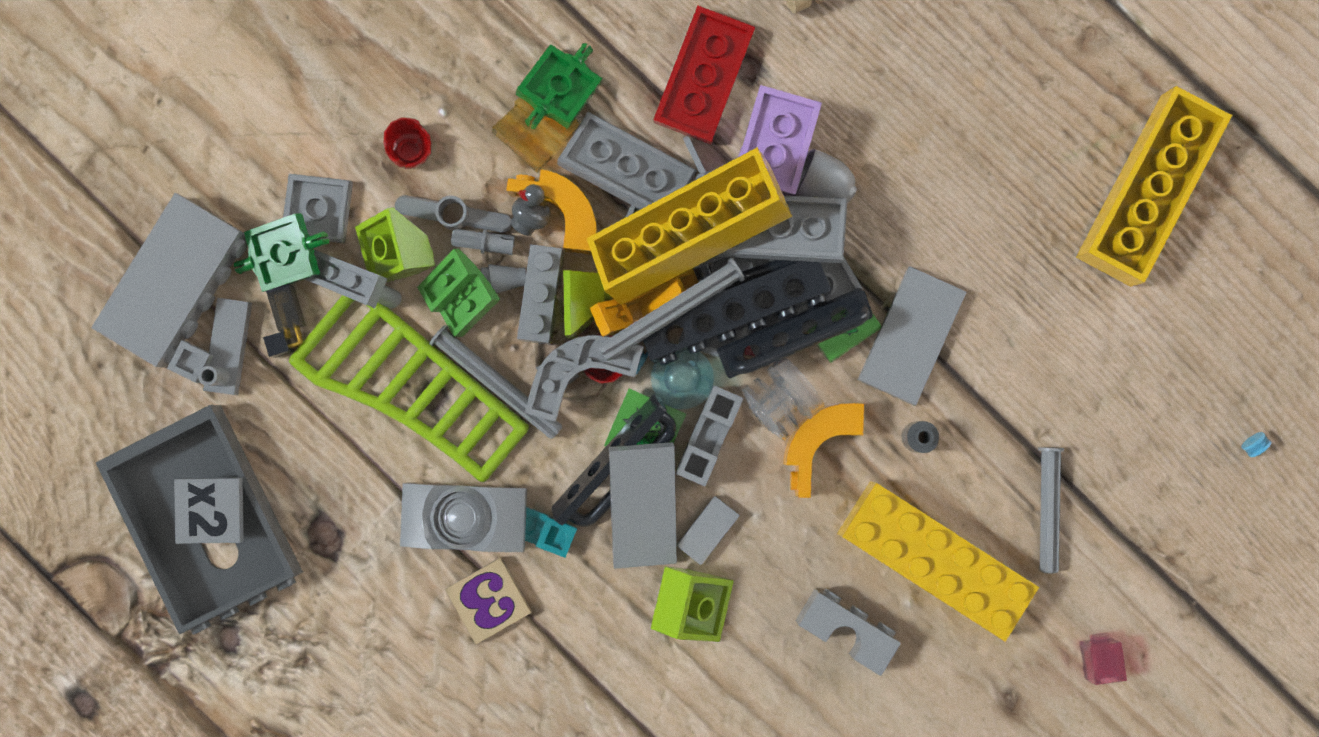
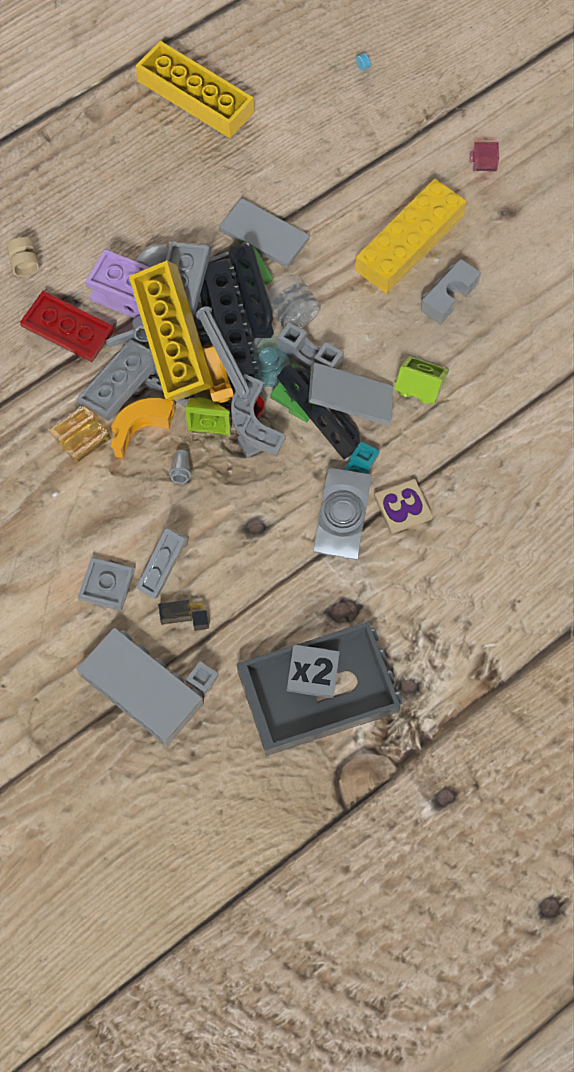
camera: 80 degrees left, 20 degrees down
light grey piece [198,298,252,395] -> none
plate [234,213,329,292] -> none
lime bar [289,295,529,482] -> none
lime slope [355,207,435,283] -> none
red hair [383,117,432,169] -> none
light grey piece [395,195,512,233] -> none
bright green slope [417,248,500,337] -> none
light grey axle [429,325,562,439] -> none
light grey axle [451,229,515,255] -> none
dark grey animal [511,184,551,236] -> none
green plate [515,43,603,129] -> none
light grey arch [517,244,564,345] -> none
light grey tile [676,496,740,565] -> none
light orange arch [783,403,864,498] -> none
dark grey brick [901,421,939,453] -> none
light grey axle [1038,447,1064,574] -> none

